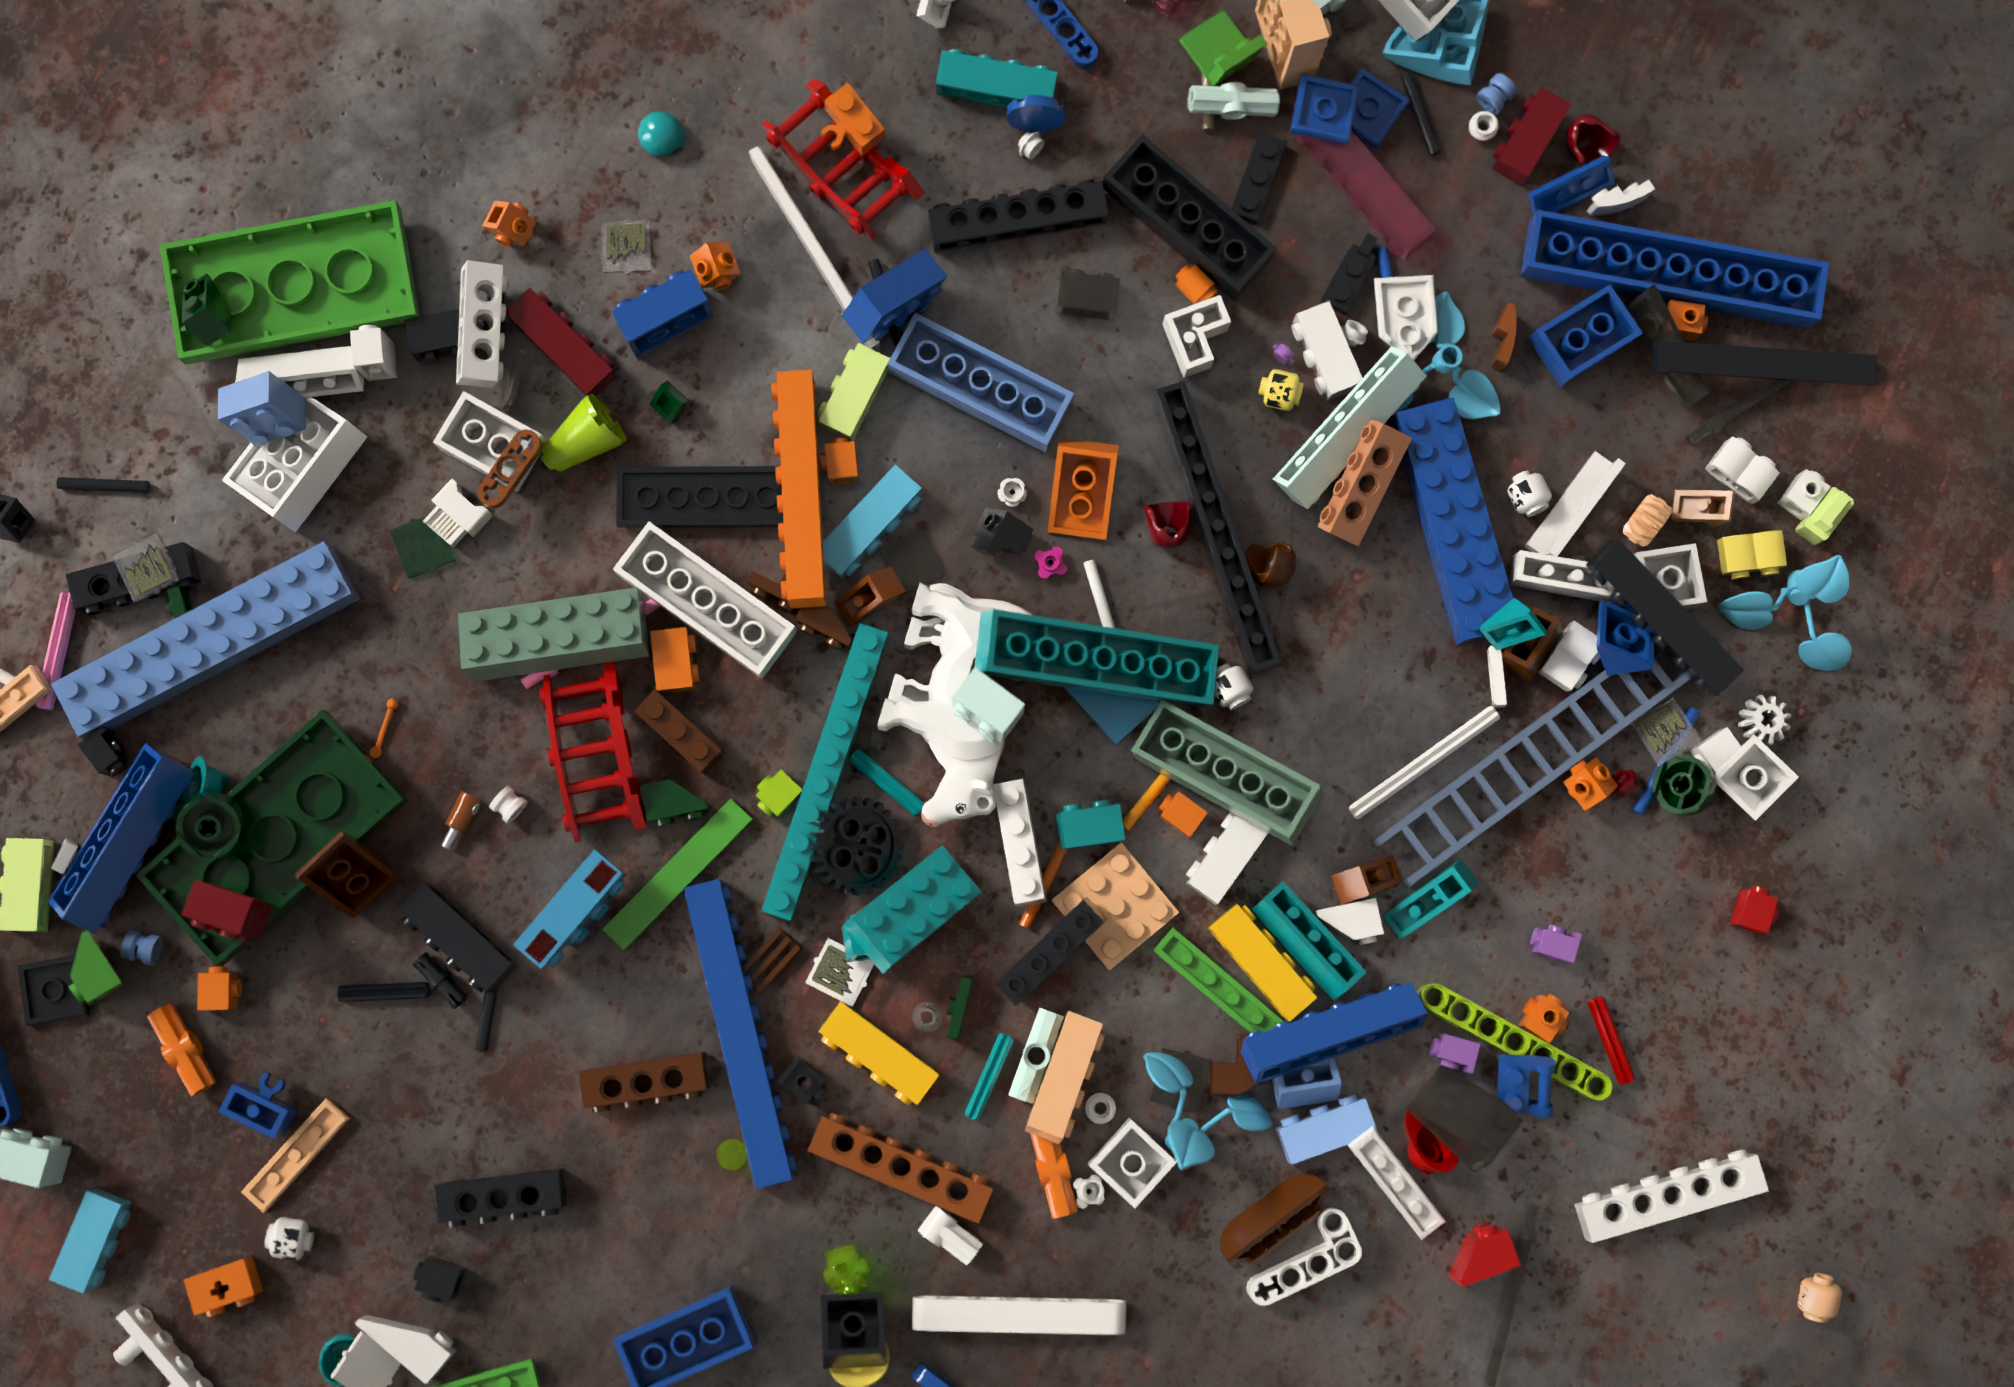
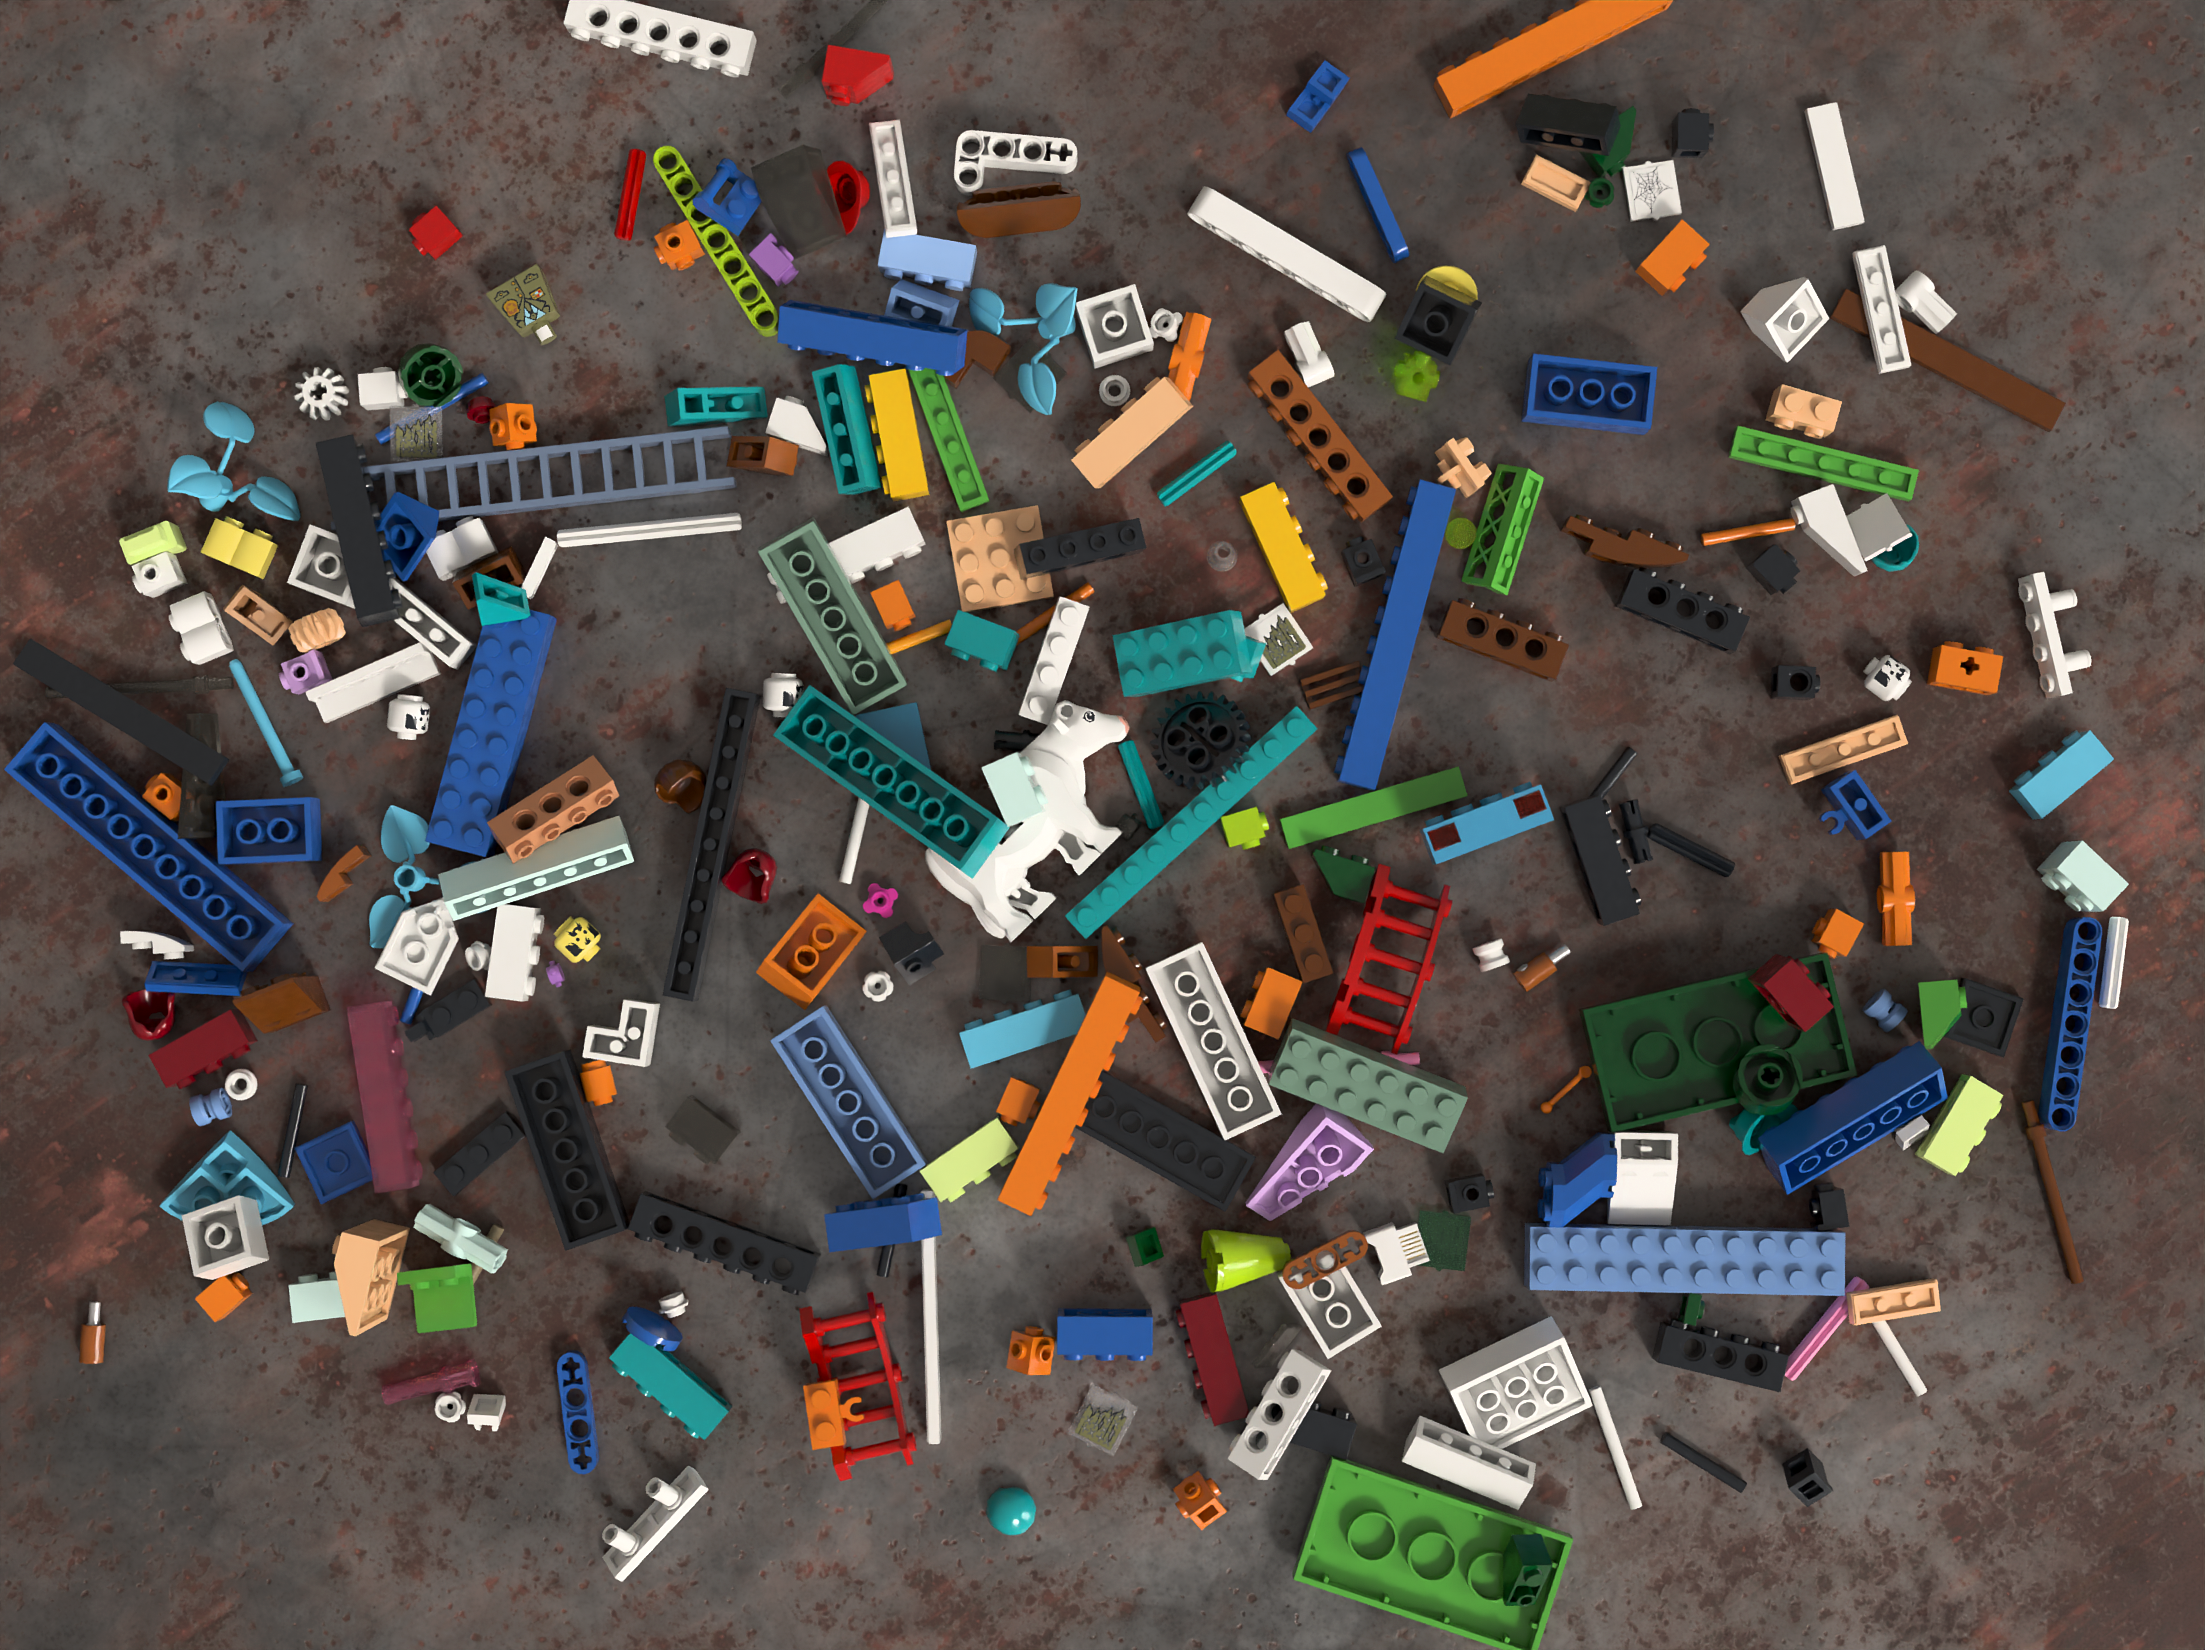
camera: 145 degrees left, 5 degrees up
piece [111,533,181,602] -> none
medium blue brick [218,371,306,446] -> none
reddish brown slope [295,831,398,919] -> none
white brick [350,325,397,381] -> none
dark green plate [946,977,973,1039] -> none
light aqua piece [1008,1008,1064,1104] -> none
blue tile [1290,74,1359,145] -> none
medium lavender brick [1530,925,1582,964] -> none
white slope [1715,735,1799,821] -> none
none -> medium azure bar [229,659,303,787]
none -> reddish brown slope [232,972,331,1034]
none -> lavender brick [279,649,333,695]
none -> olive torso [486,264,560,345]
none -> black pin [994,730,1040,751]
none -> lavender wedge [1245,1104,1374,1221]
none -> light nougat hips [1435,437,1491,498]
none -> black brick [1444,1173,1494,1214]
none -> bright green fence [1461,464,1544,595]
none -> blue brick [1537,1132,1618,1228]
none -> reddish brown slope [1561,514,1689,568]
none -> white bar [1589,1386,1642,1510]
none -> white slope [1607,1130,1678,1225]
none -> orange bar [1700,518,1795,546]
none -> black brick [1770,665,1820,700]

